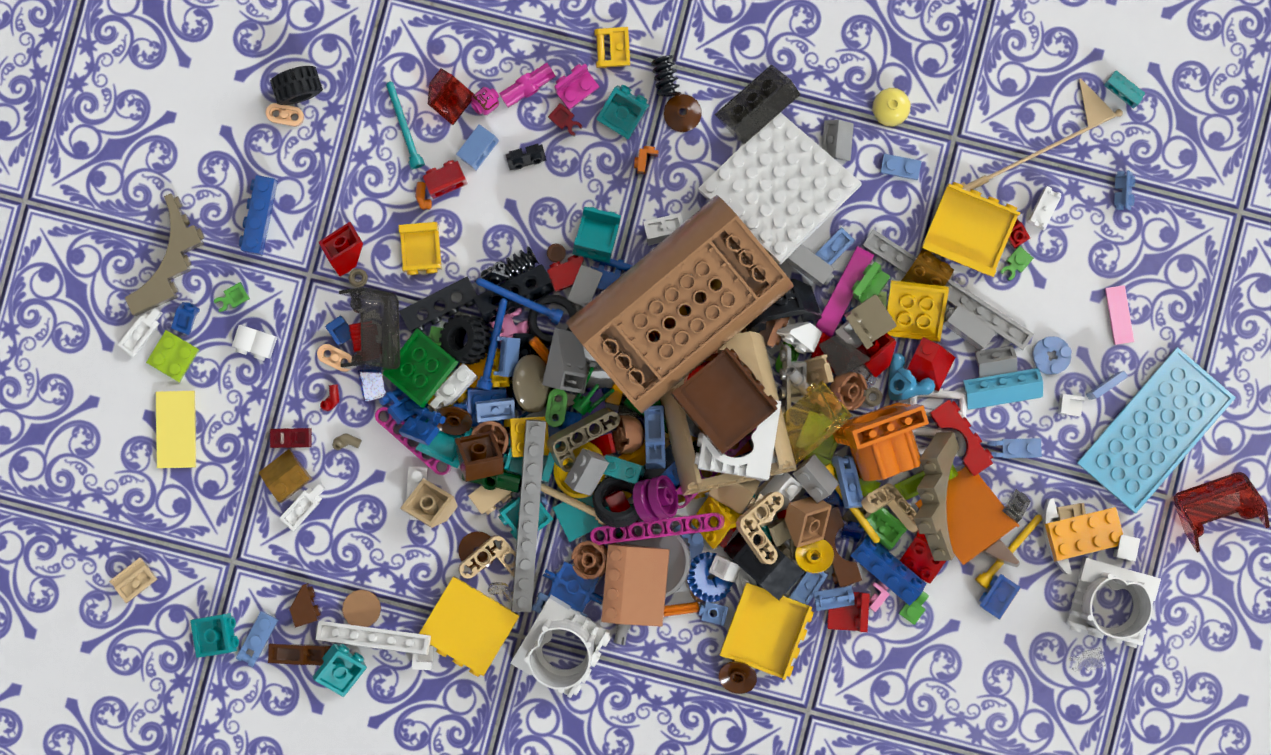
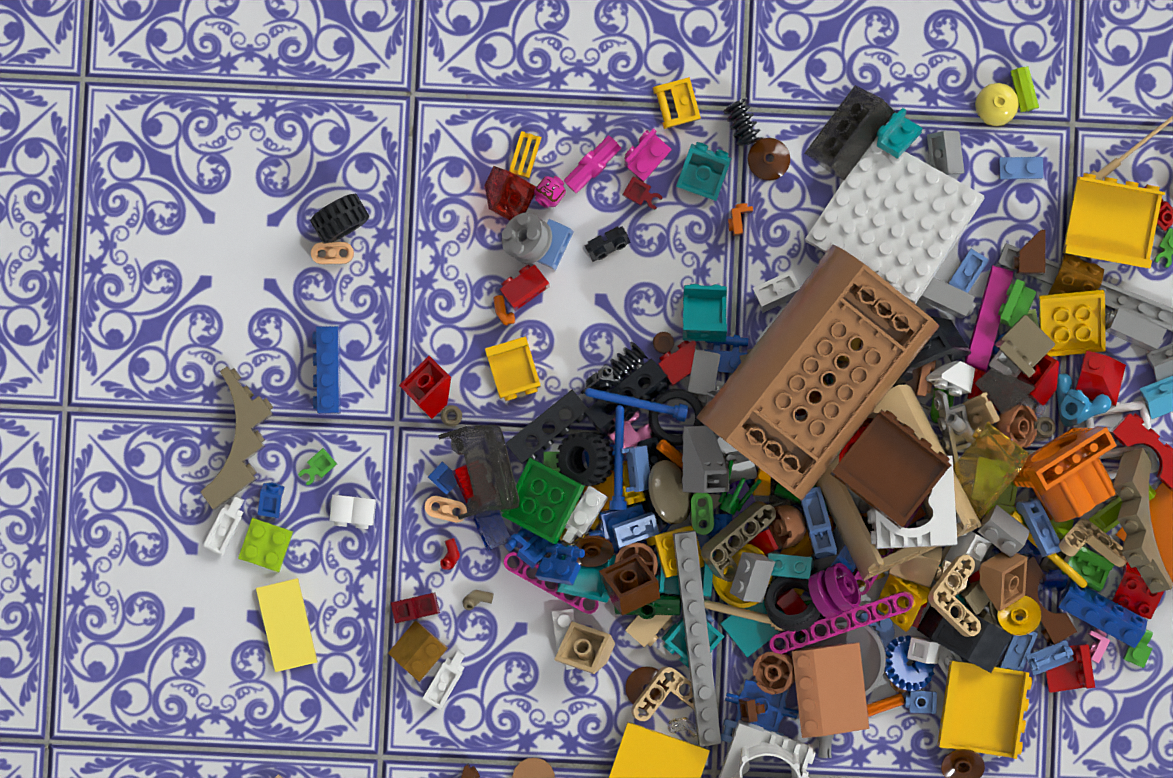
camera: 15 degrees left, 0 degrees up
teal piece [386,81,425,170] -> none
none -> light grey wheel [502,213,552,264]
none -> yellow tile [509,131,542,179]
none -> reddish brown tile [739,698,765,723]
none -> teal bracket [877,108,922,159]
none -> lime axle [1010,66,1039,113]
none -> reddish brown slope [1013,230,1046,275]

